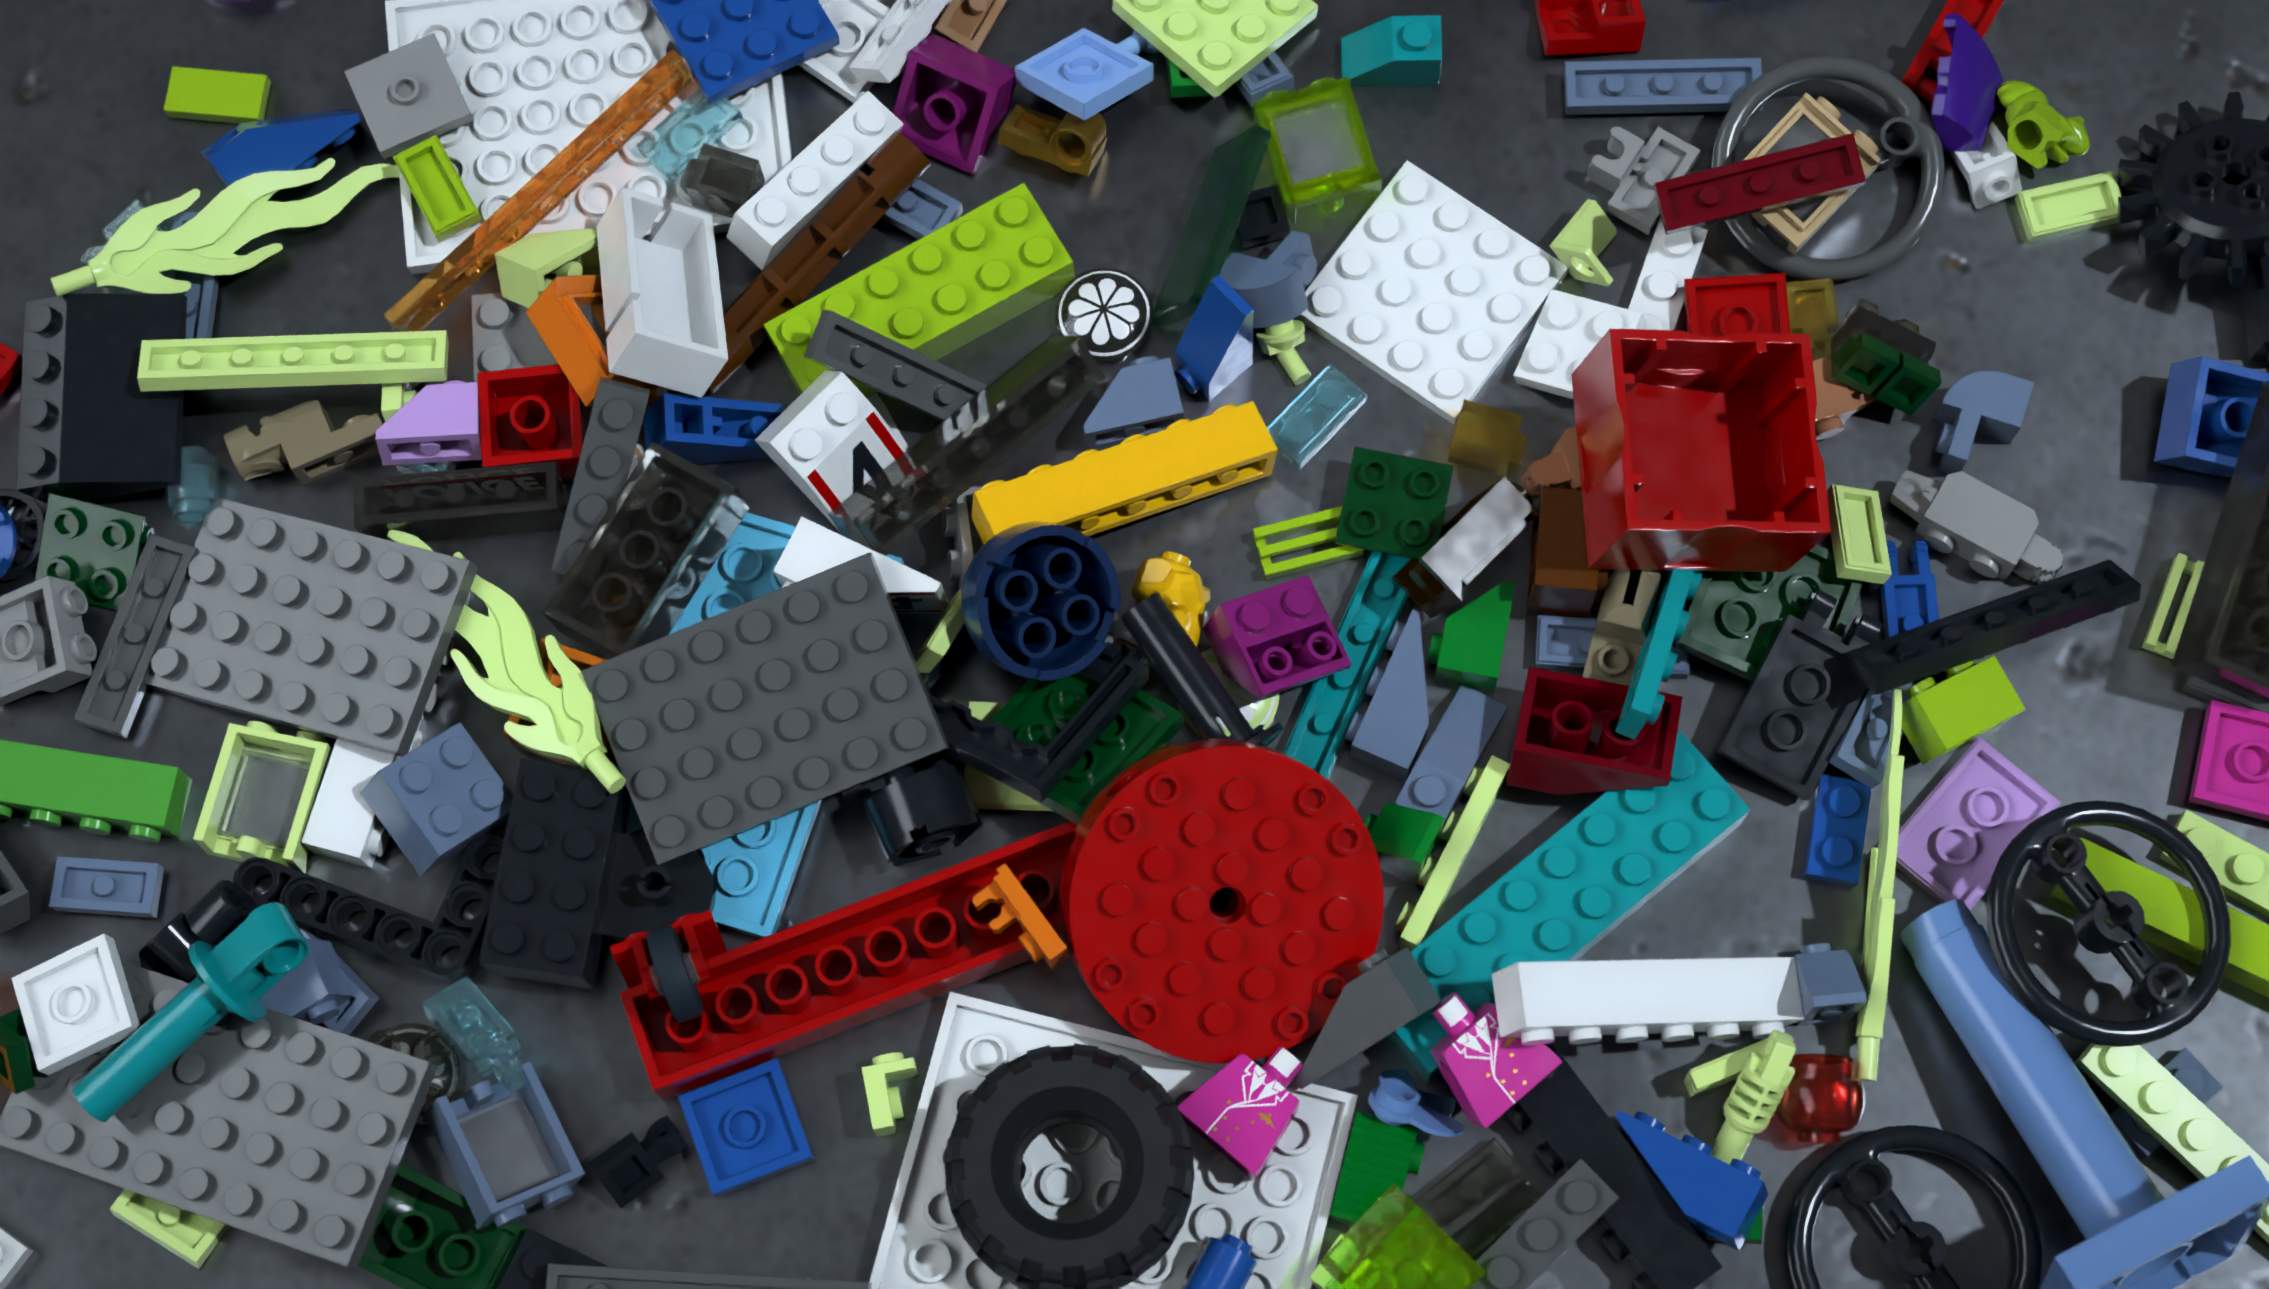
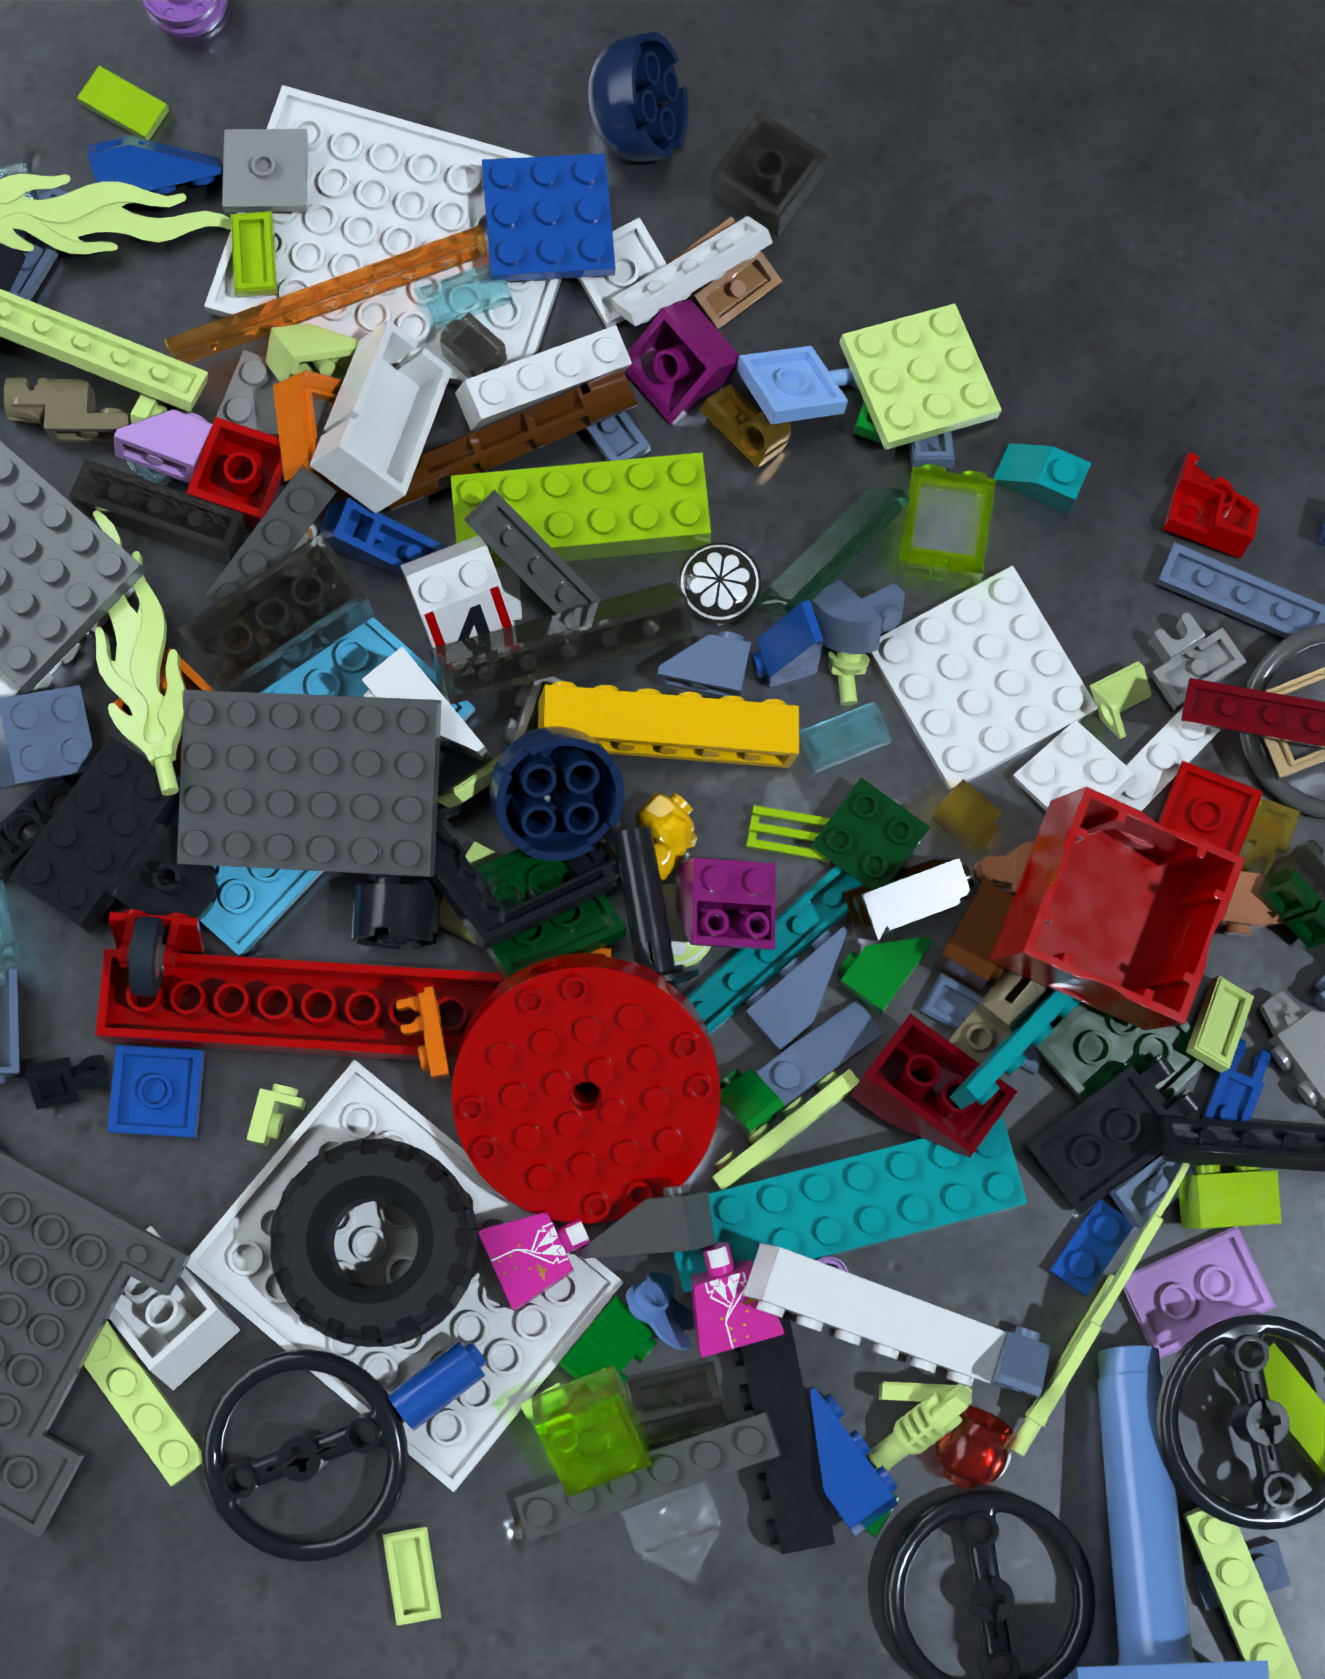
camera: 20 degrees right, 5 degrees up
black plate [1229,184,1290,248] -> none

